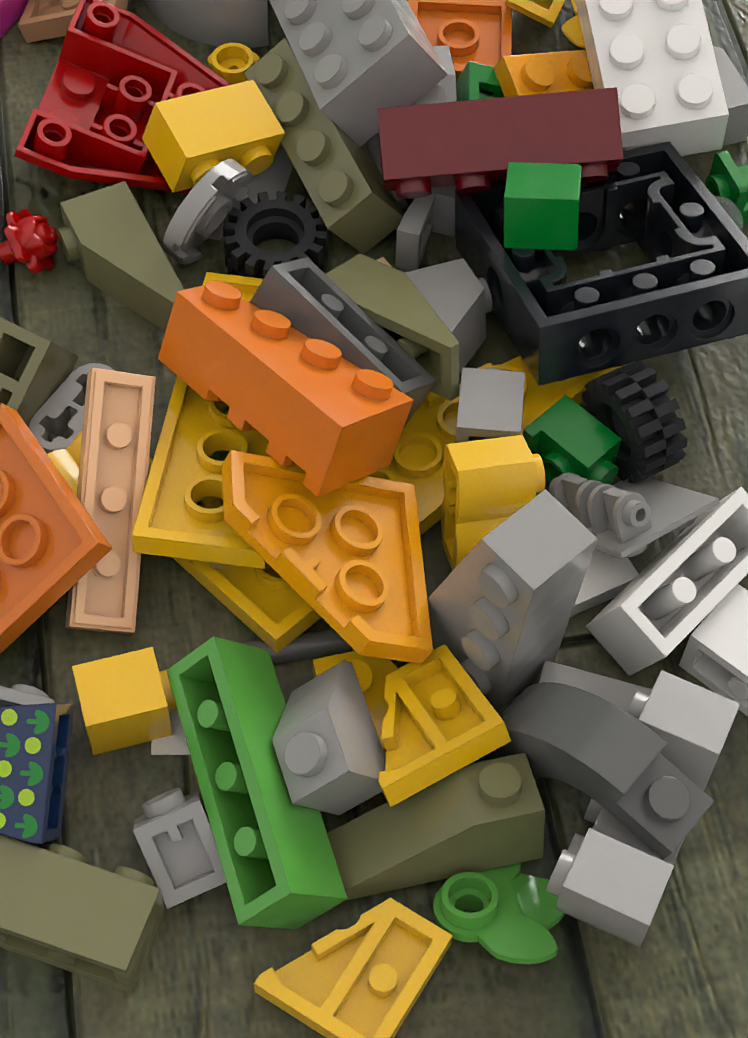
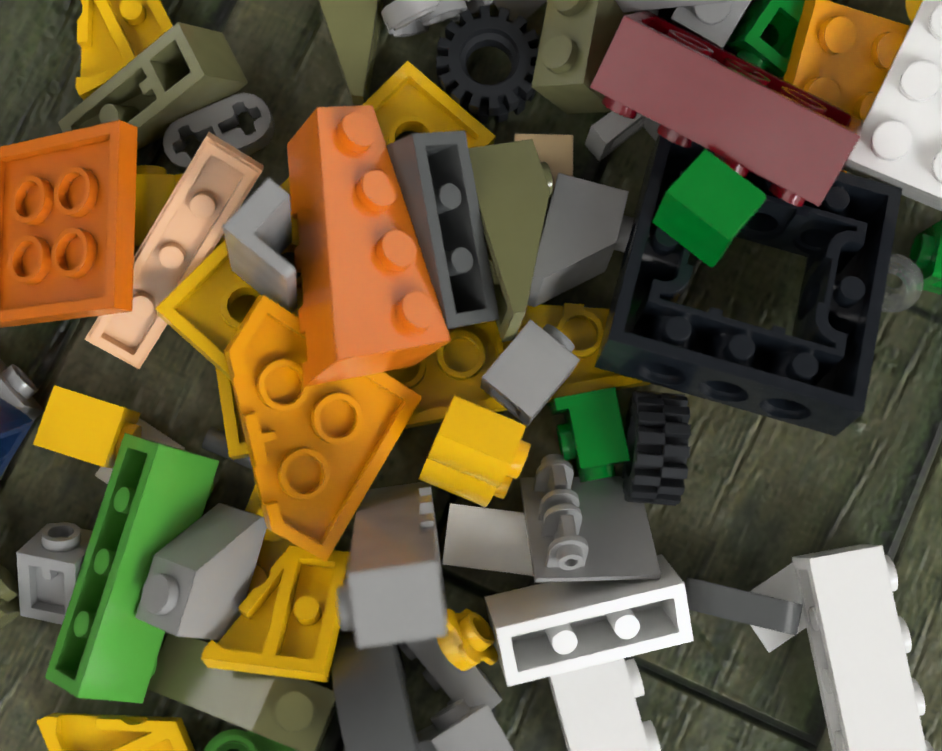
camera: 30 degrees right, 25 degrees up
none -> light grey panel [223,178,297,313]
none -> yellow plate [437,608,498,671]

